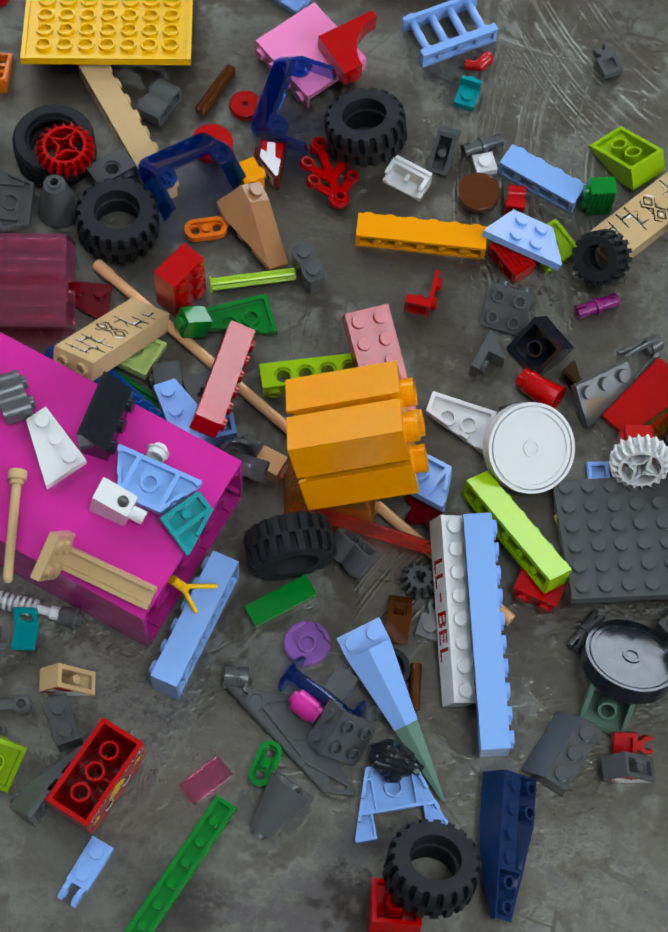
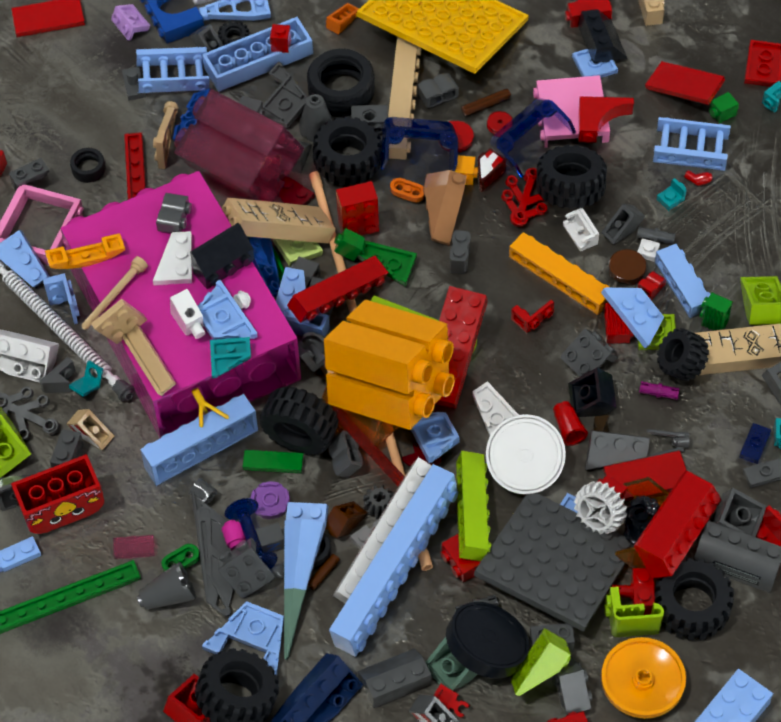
camera: 40 degrees right, 10 degrees down
red gear [35,122,95,179] -> none
lime axle [209,268,296,294] -> none
black hair [369,739,424,783] -> none
dark grey slope [469,330,505,378] -> none

